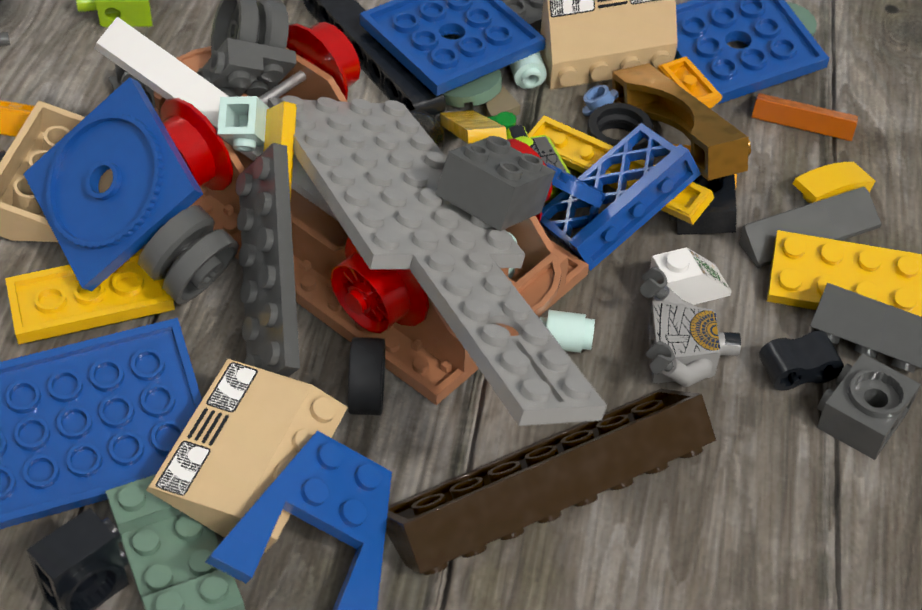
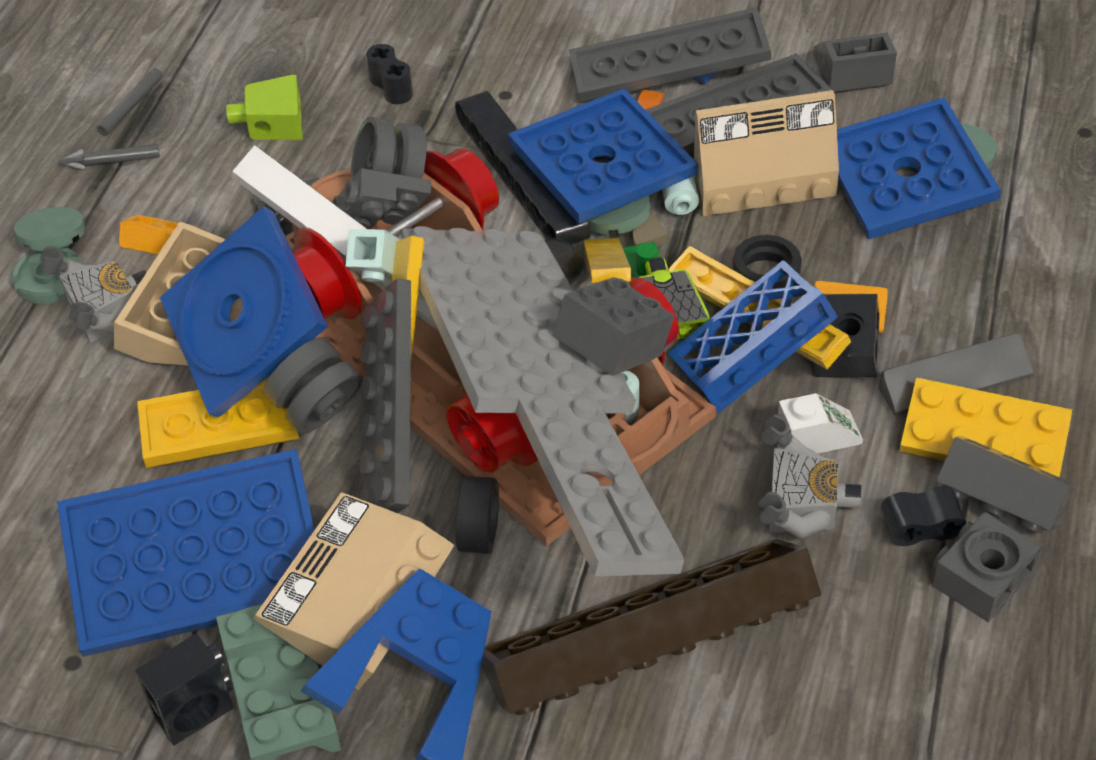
camera: 10 degrees right, 0 degrees up
light aqua brick [540,310,595,353] -> none
blue tile [544,162,606,208] -> none
medium blue plate [582,85,619,116] -> none
pearl gold arch [612,63,751,181] -> none
light orange slope [658,56,722,109] -> none
orange slope [752,93,858,141] -> none
yellow slope [793,162,876,203] -> none

